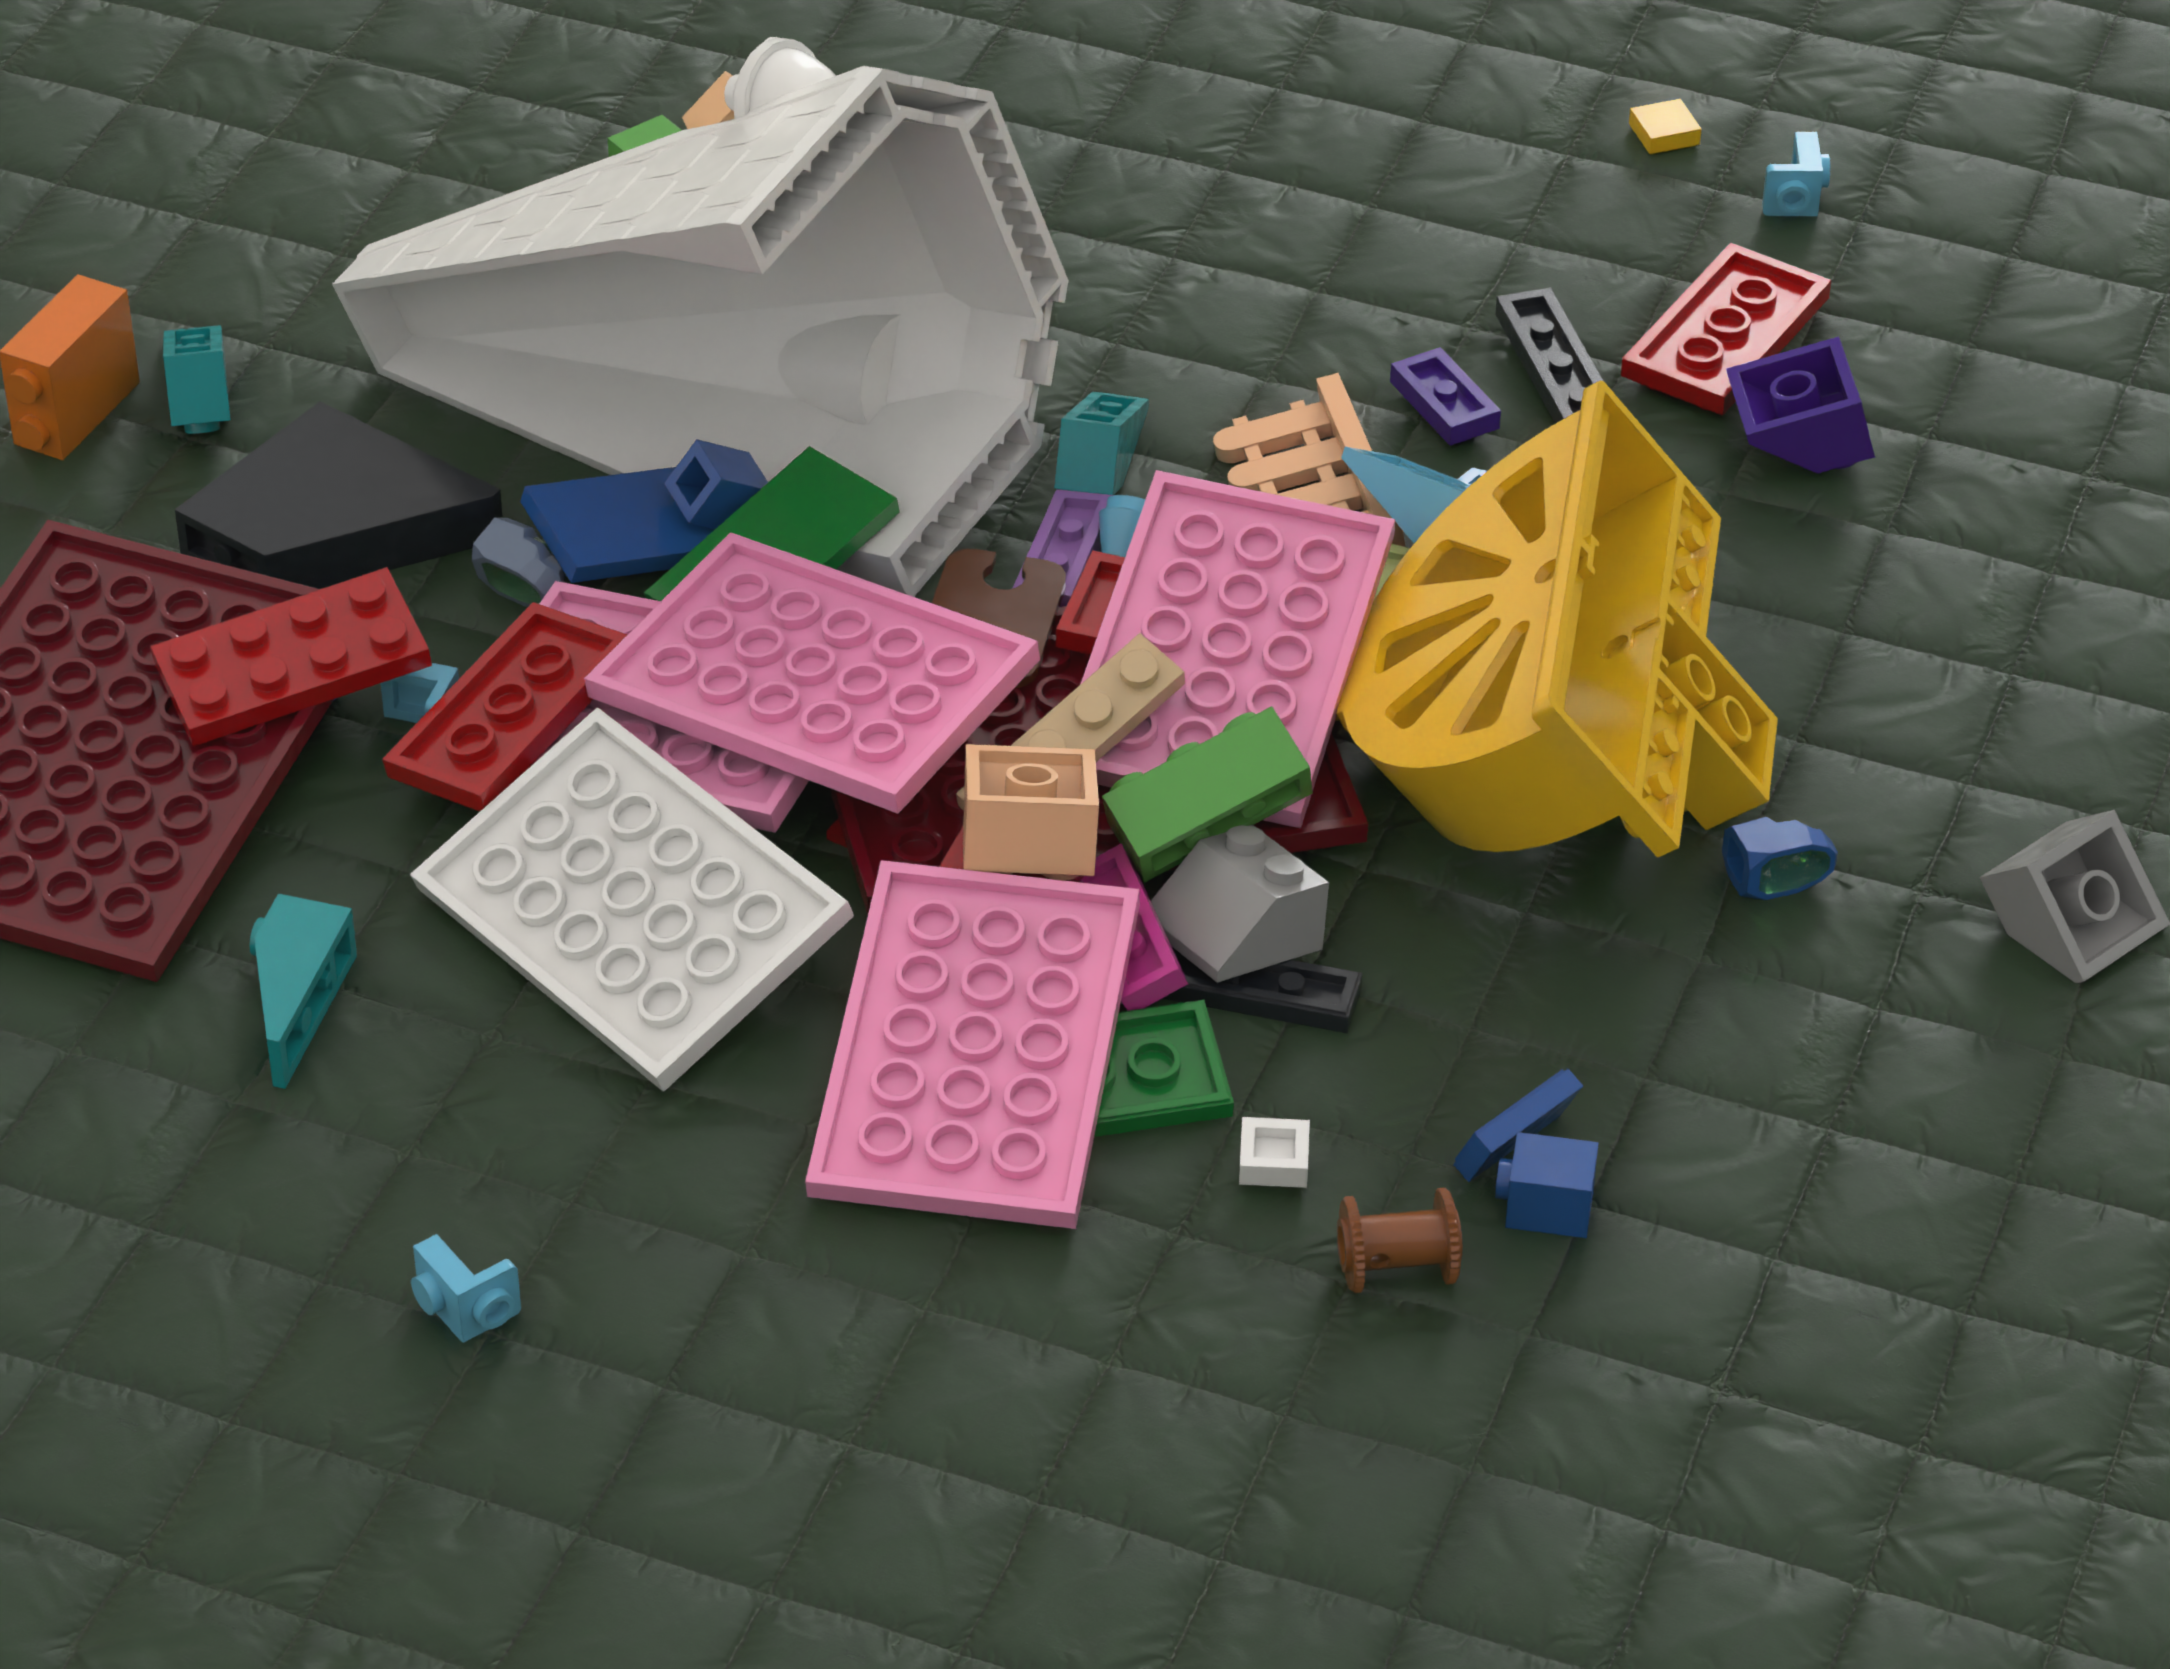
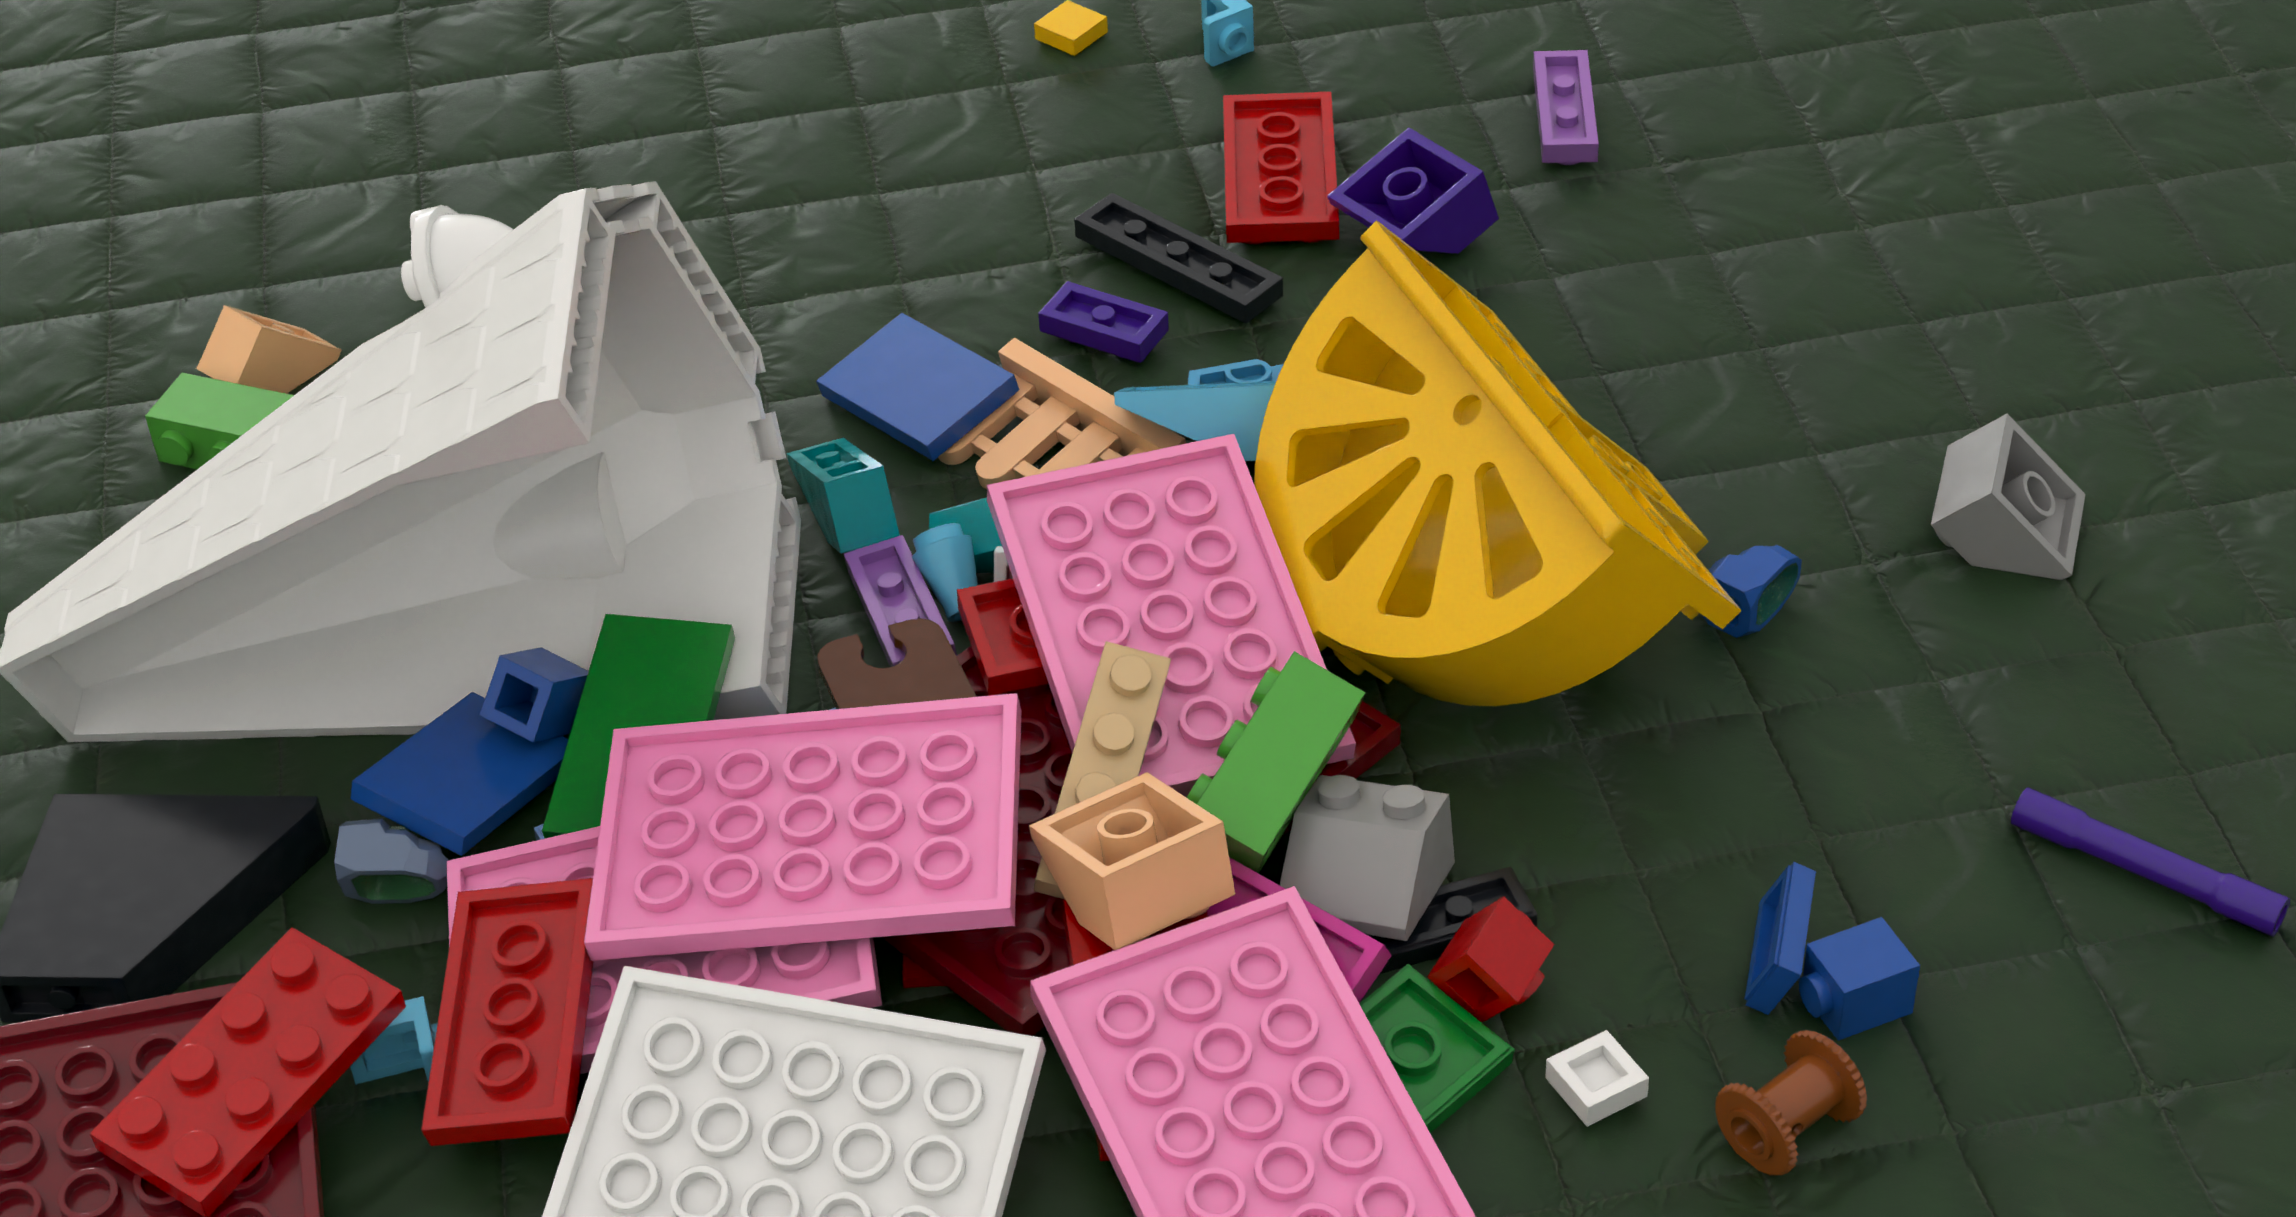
camera: 30 degrees left, 0 degrees up
none -> tile [816,313,1020,461]
none -> red brick [1427,896,1555,1023]
none -> medium lavender plate [1533,50,1599,165]
none -> dark purple piece [2011,787,2290,937]

